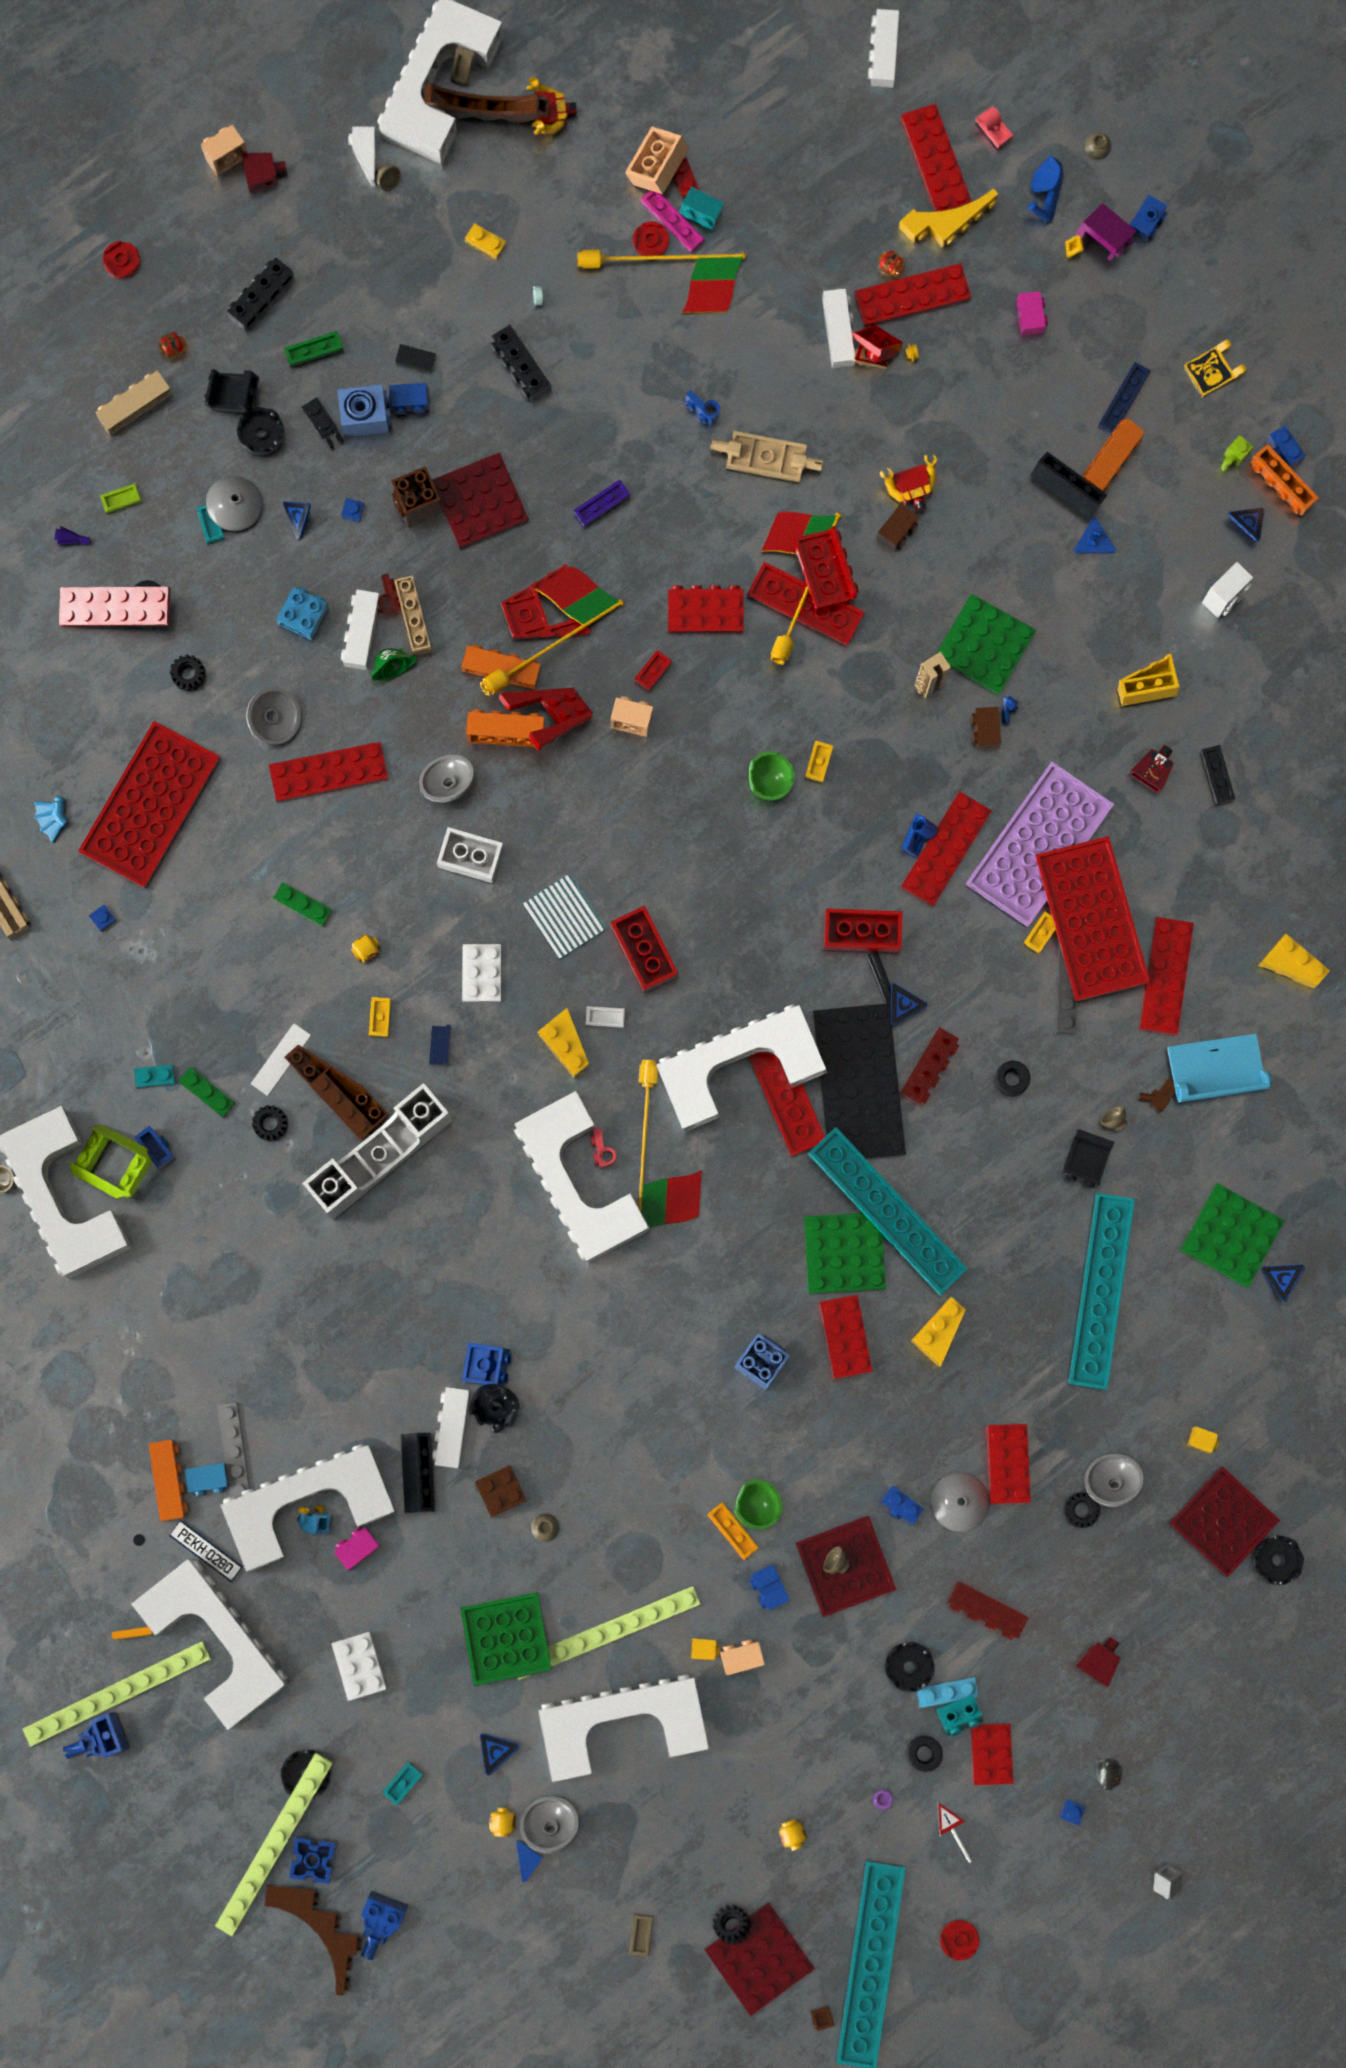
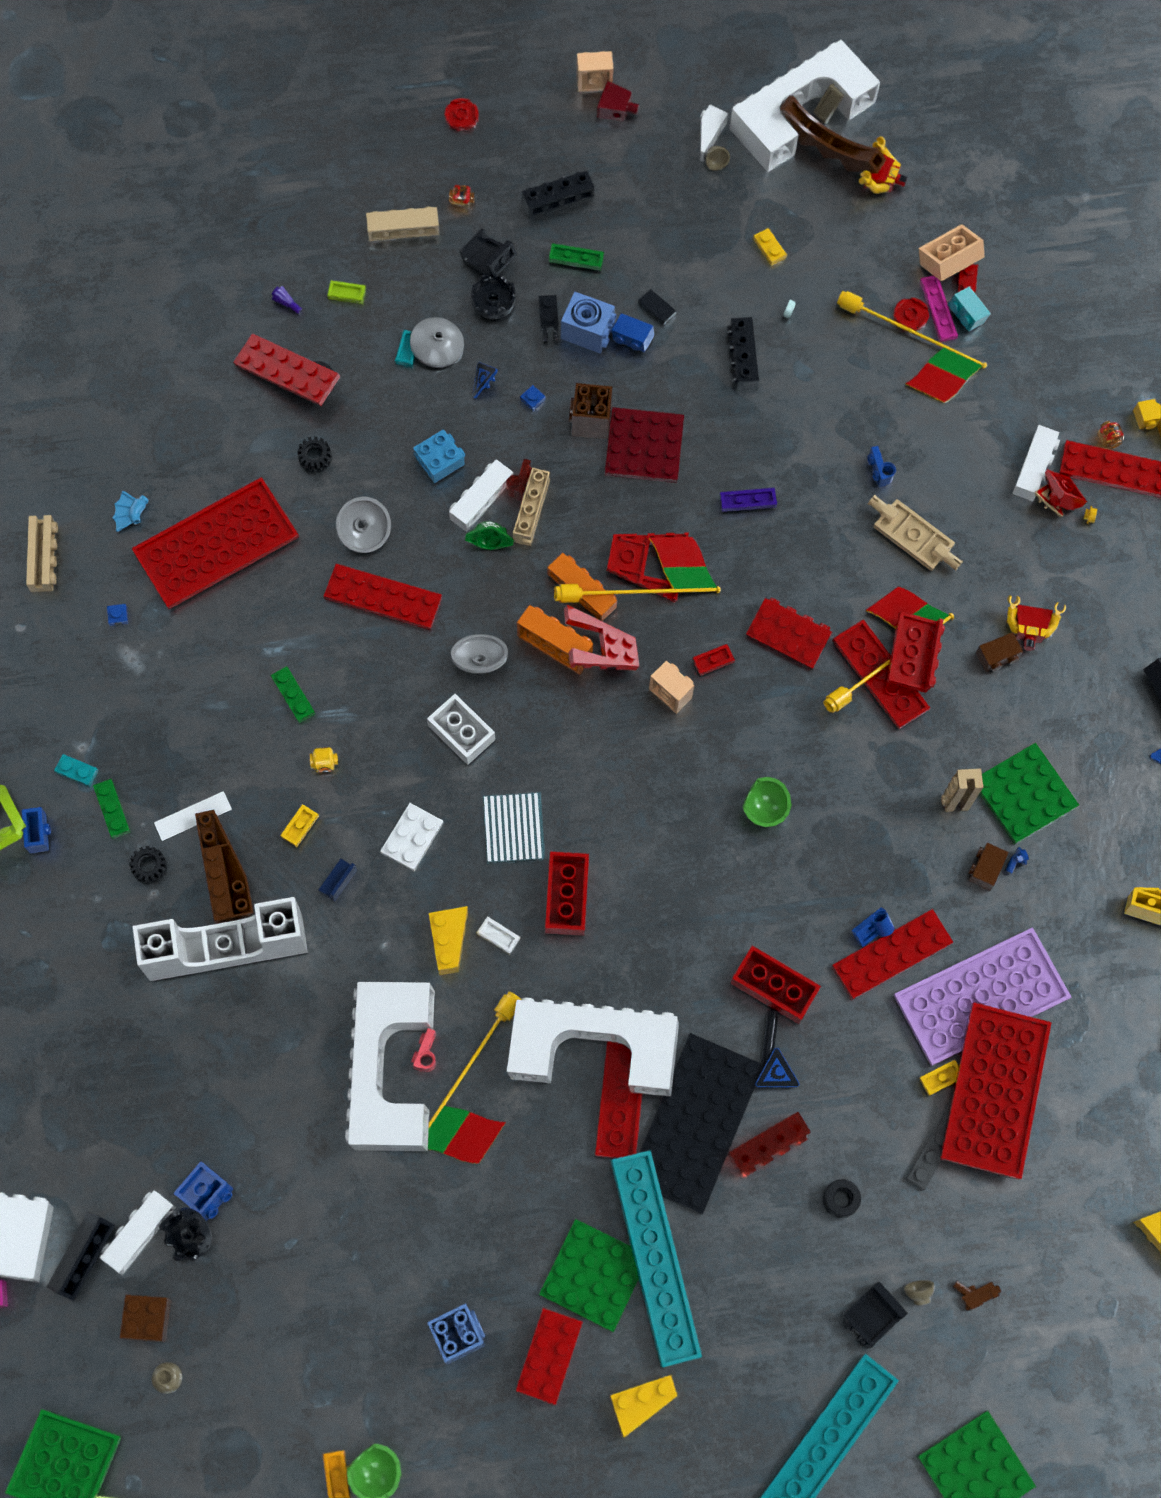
camera: 30 degrees right, 10 degrees down
yellow plate [805,741,833,783] -> none
dark red torso [1129,745,1174,794] -> none
red plate [1139,917,1194,1035] -> none
medium azure door [1167,1034,1272,1102] -> none

